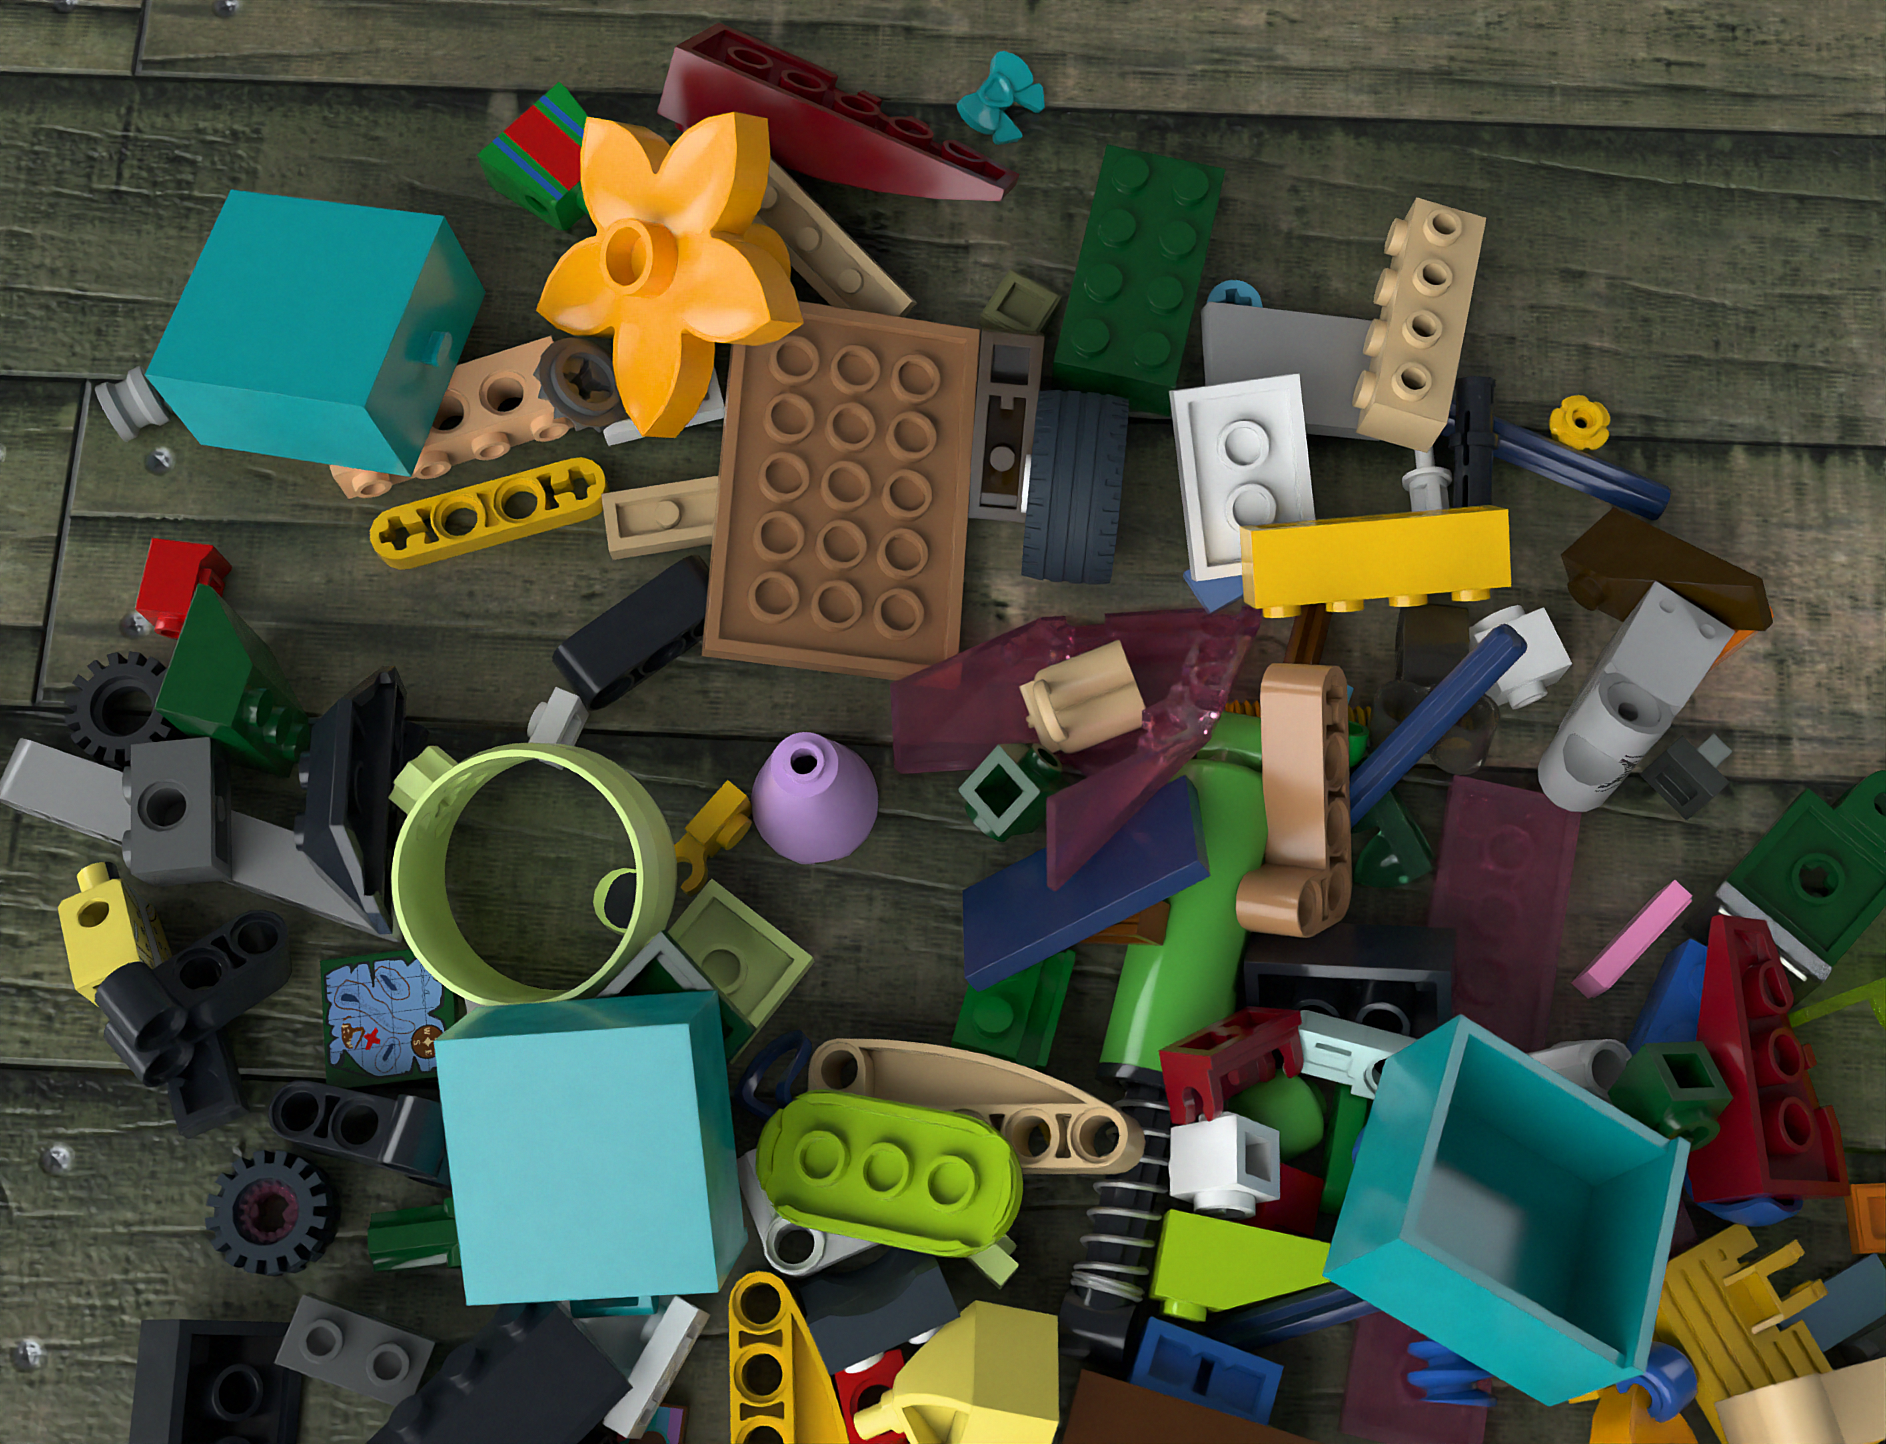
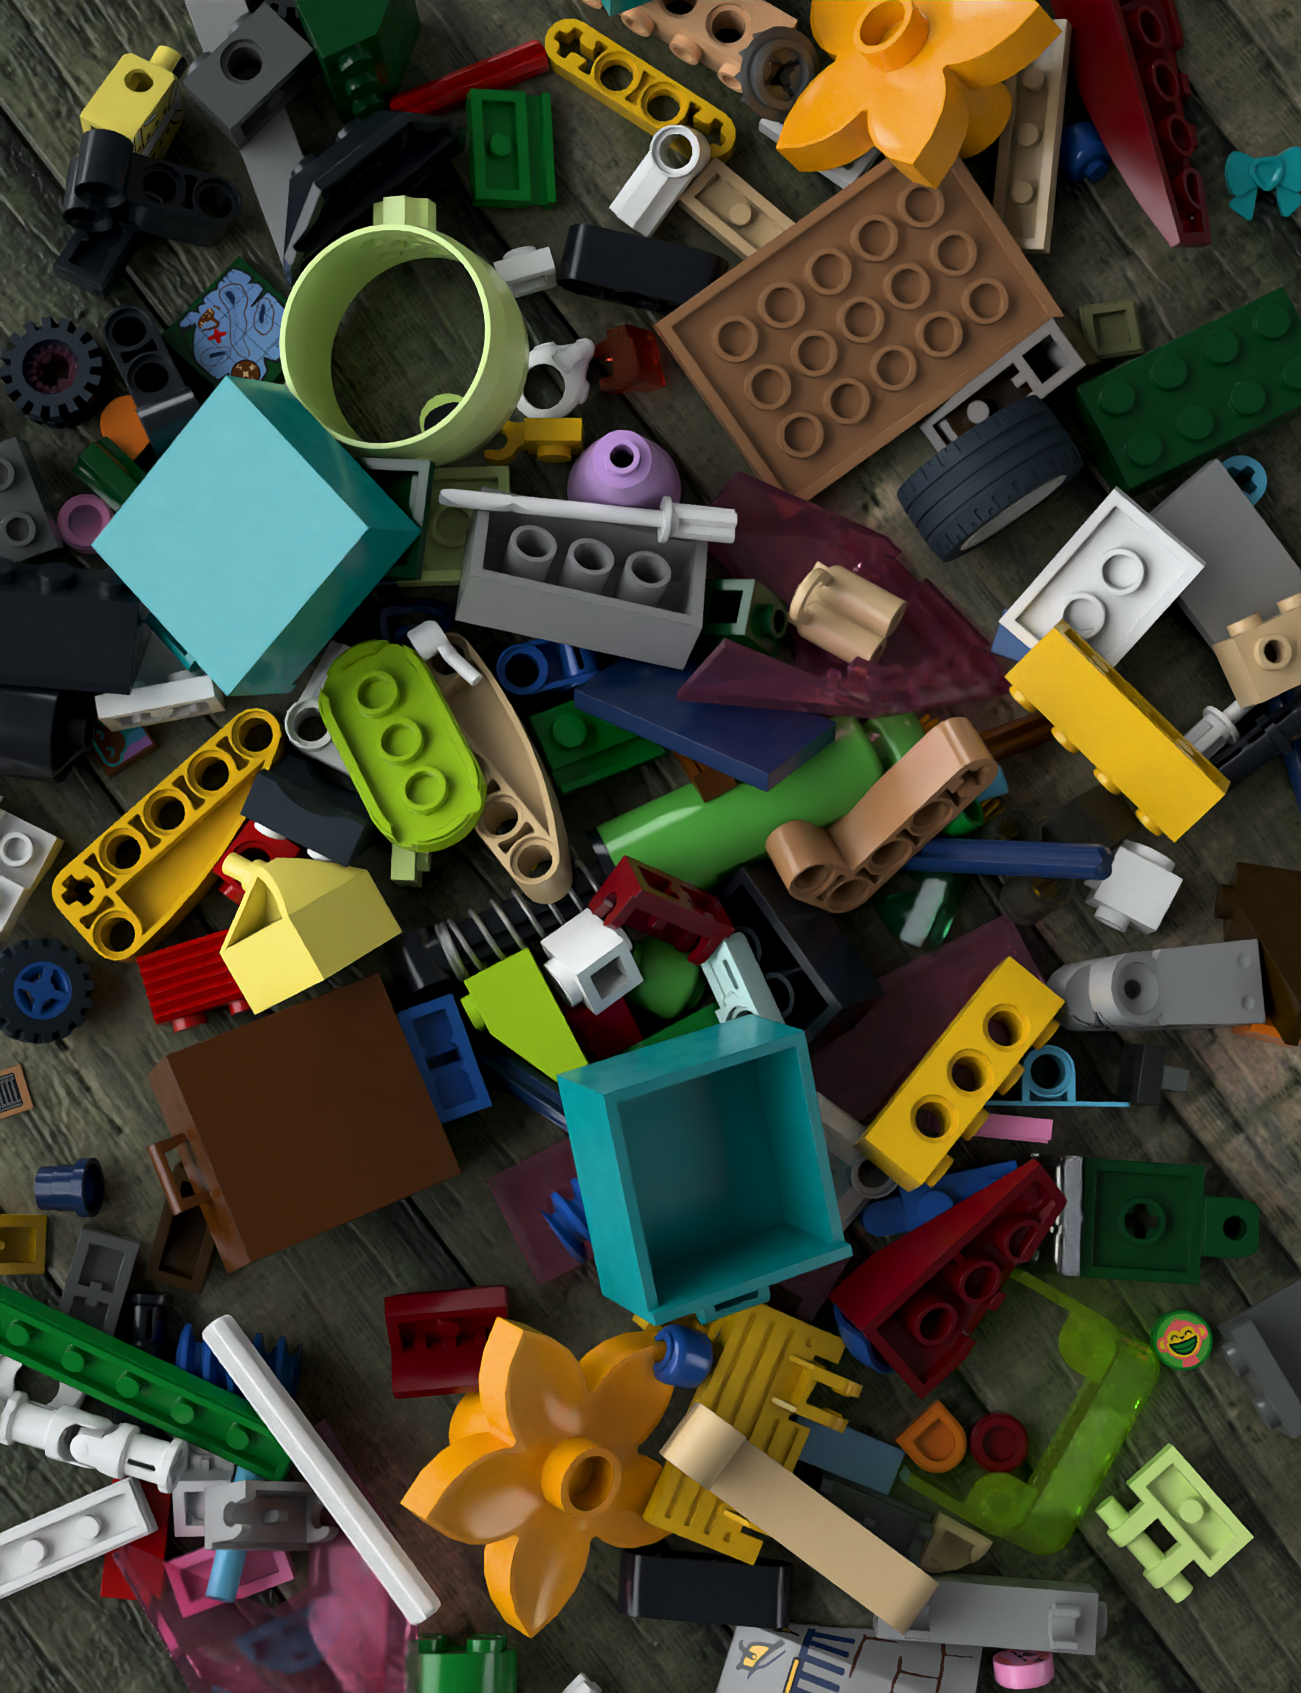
camera: 50 degrees right, 10 degrees up
dark green brick [1607,1041,1733,1153] -> none
none -> bright pink tile [57,494,115,554]
none -> orange tile [100,395,153,465]
none -> red axle [388,39,549,115]
none -> white hand [407,620,482,686]
none -> white piece [438,489,738,544]
none -> light grey brick [455,486,708,670]
none -> green plate [466,88,556,210]
none -> blue piece [496,639,602,705]
none -> white piece [517,338,595,418]
none -> clear red tile [594,323,665,394]
none -> white piece [609,125,711,238]
none -> yellow brick [853,956,1065,1193]
none -> medium azure piece [984,1045,1131,1107]
none -> blue piece [1058,121,1112,182]

